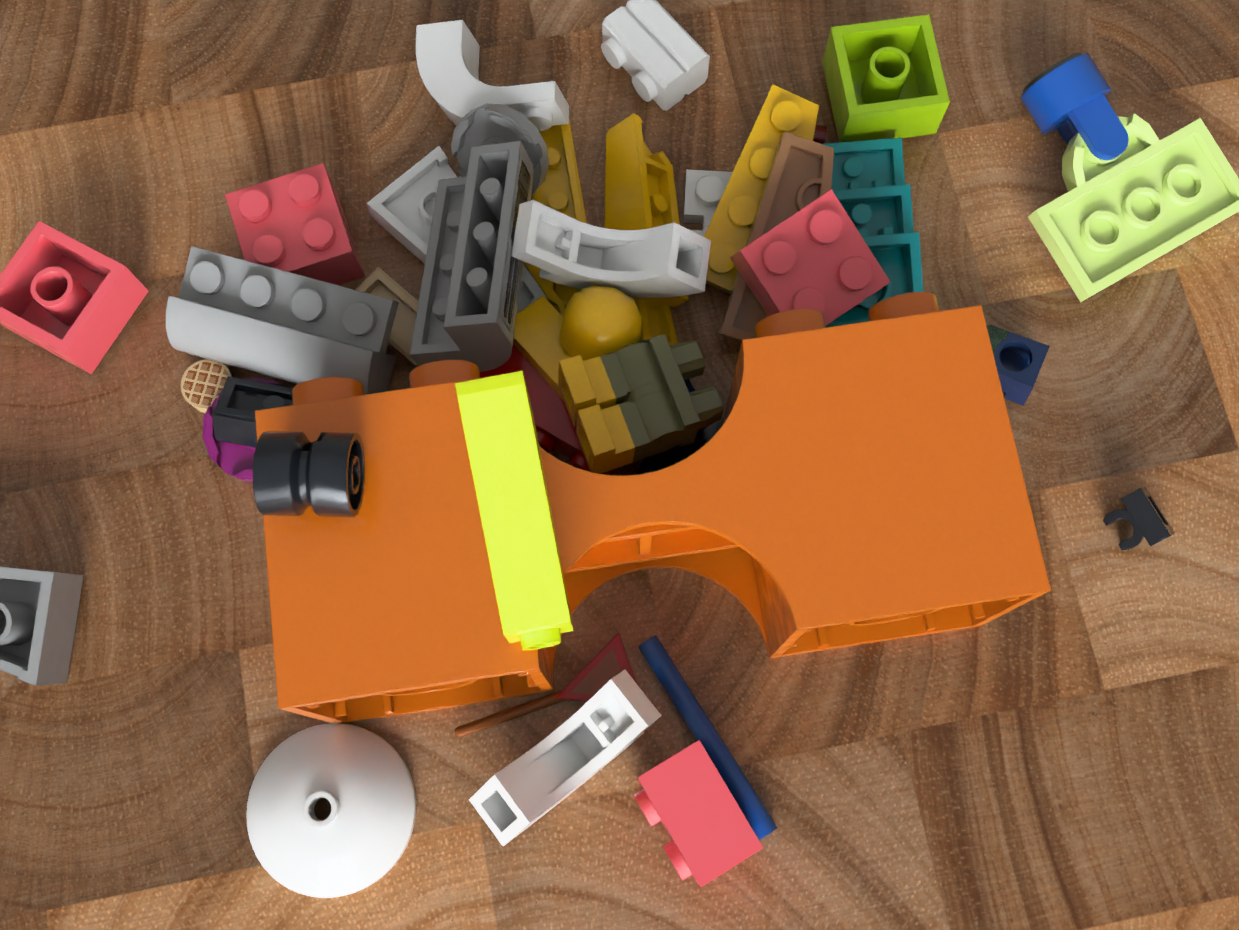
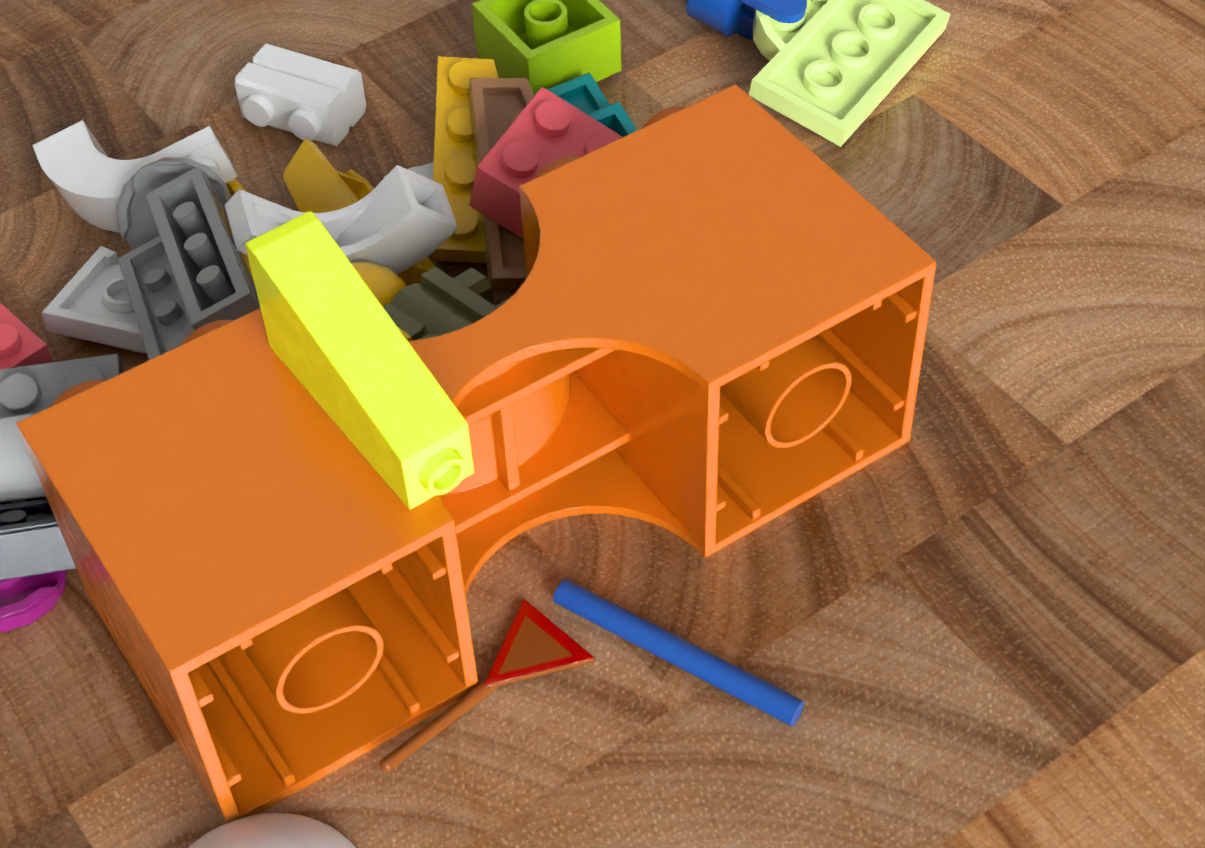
camera: 25 degrees left, 25 degrees down
black wheel [253,431,365,517] -> none
white arch [469,670,662,846] -> none
coral brick [633,740,764,887] -> none
black tile [1103,487,1175,550] -> none

